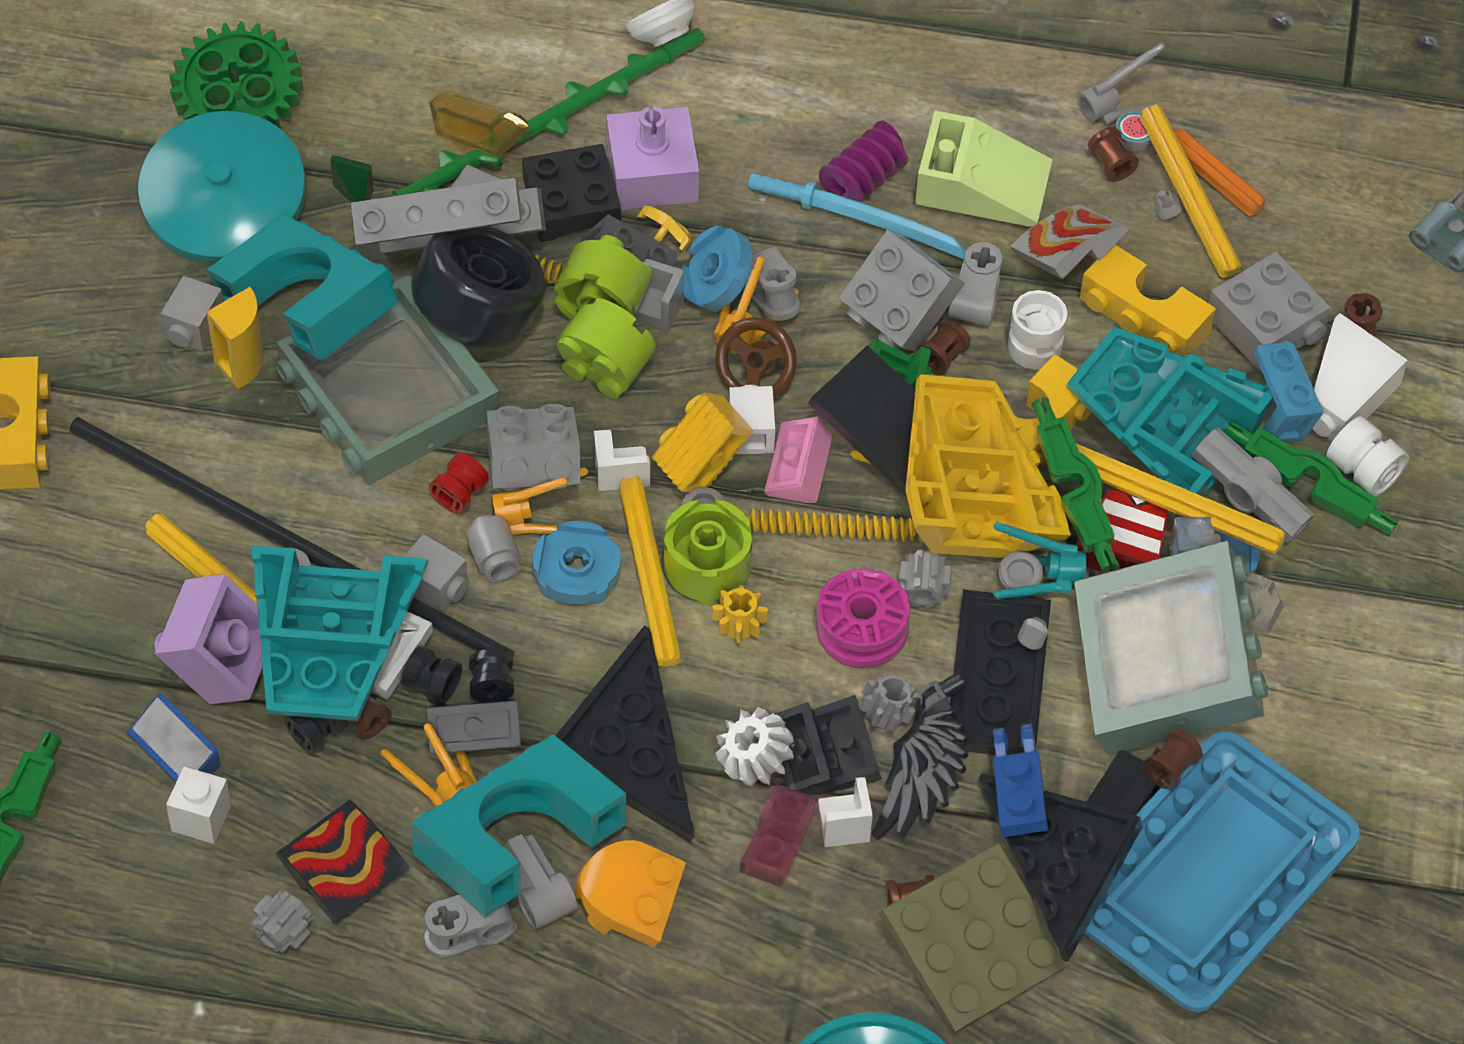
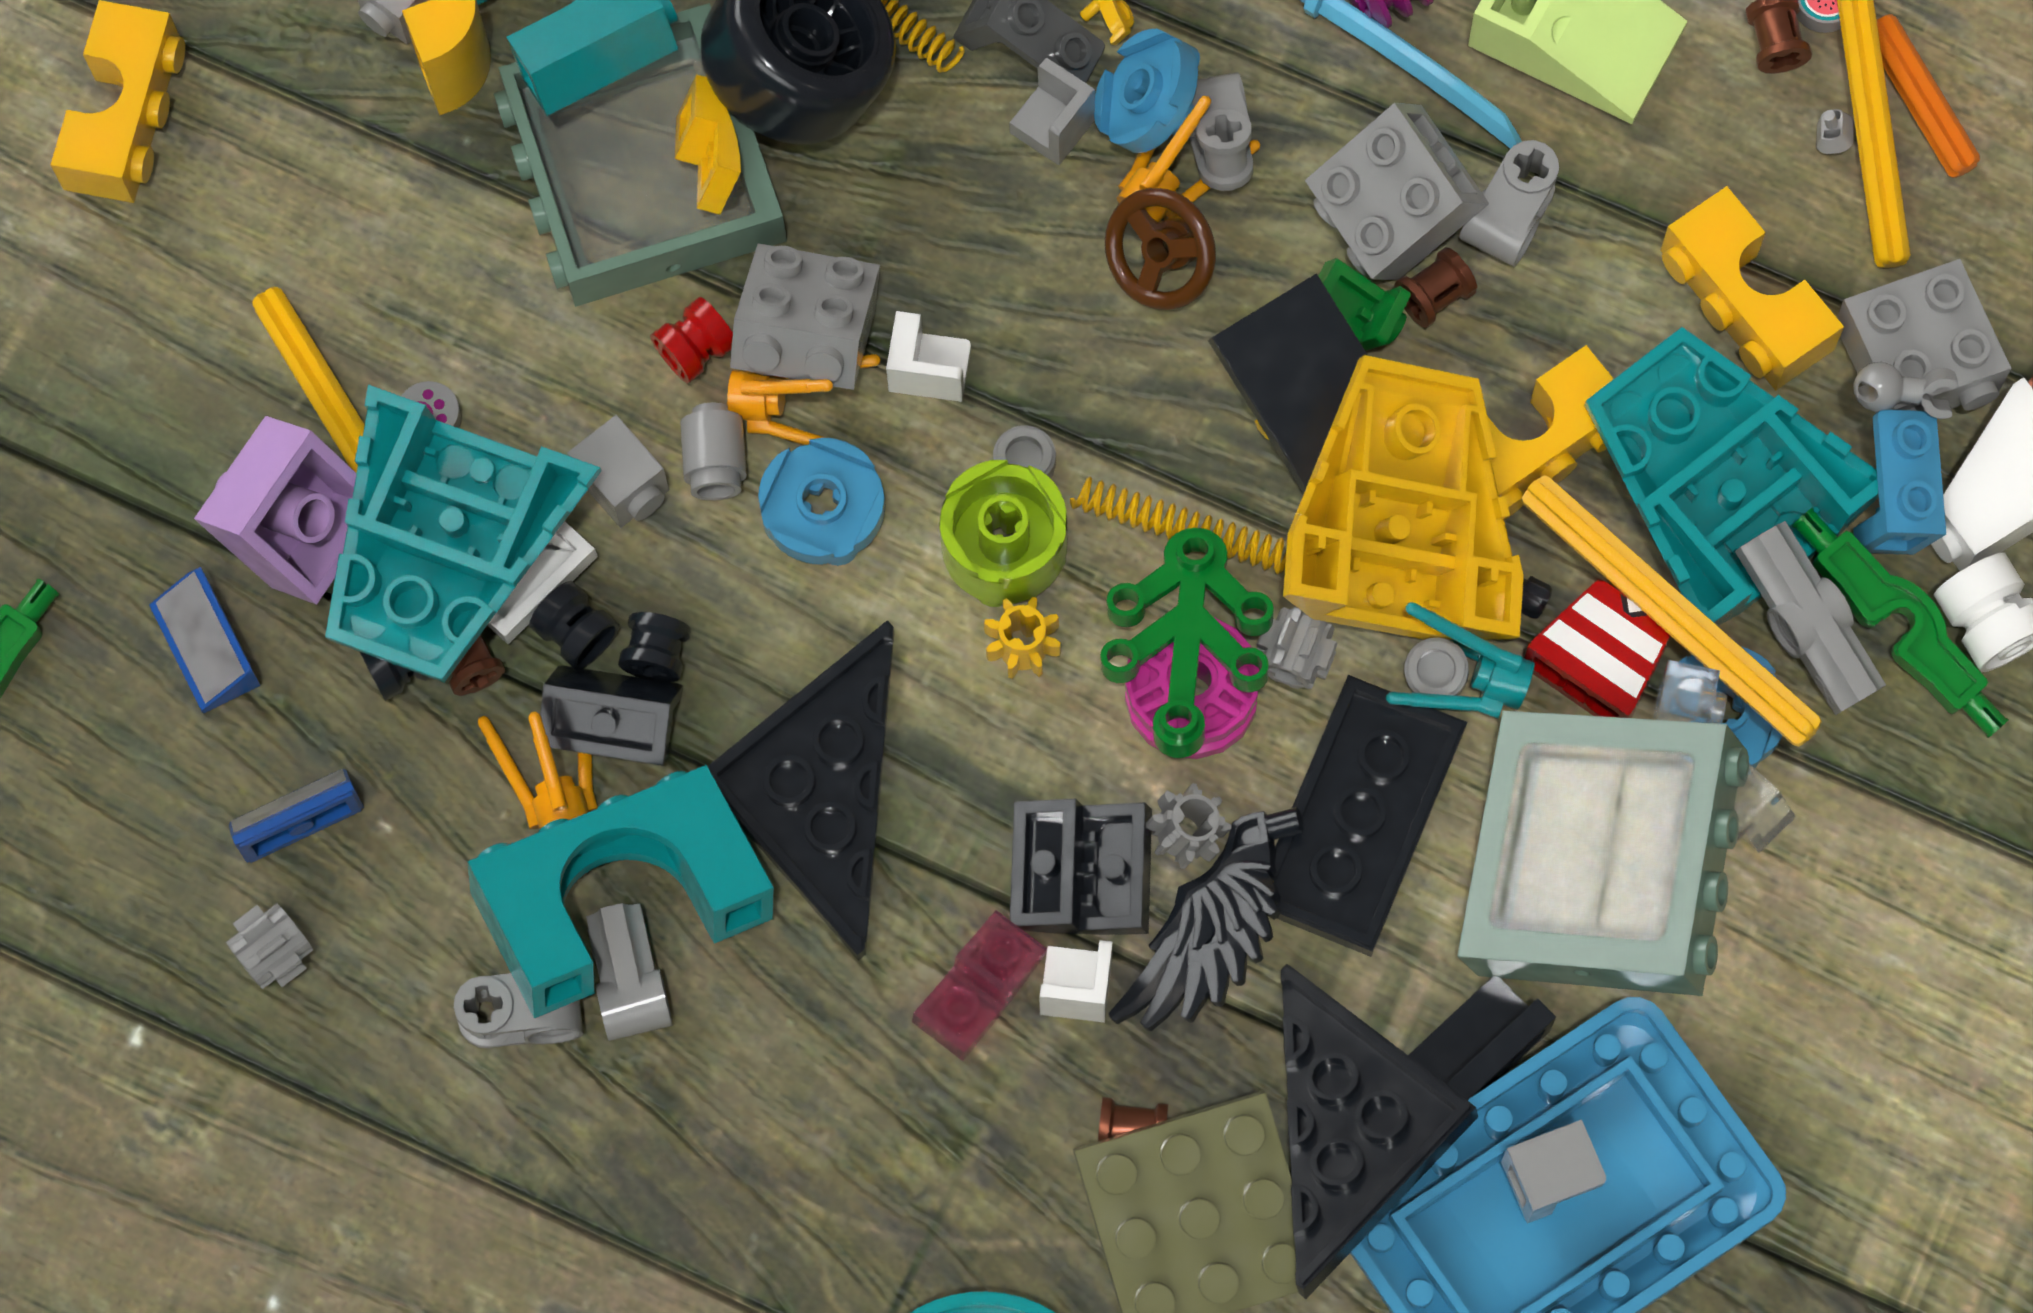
camera: 20 degrees right, 15 degrees up
black piece [70,417,515,657] -> none
white brick [166,767,231,844] -> none
slope [276,800,410,924] -> none
lime brick [553,235,653,320] -> none
lime brick [556,298,656,399] -> none
light orange slope [575,840,686,948] -> none
yellow axle [619,476,680,668] -> none
yellow brick [652,392,754,493] -> none
white gear [716,707,794,787] -> none
white brick [729,385,775,454] -> none
bright pink slope [764,417,832,503] -> none
blue hinge [993,723,1048,837] -> none
white wheel [1007,290,1068,370] -> none
slope [1010,204,1128,279] -> none
light grey rock [1018,617,1048,650] -> none
green piece [1031,397,1120,573] -> none
copper bush [1143,729,1203,790] -> none
none -> blue slope [229,769,364,863]
none -> yellow slope [675,74,741,215]
none -> green plant [1100,528,1274,758]
none -> light grey panel [1501,1119,1606,1224]
none -> light grey arm [1853,361,1959,419]

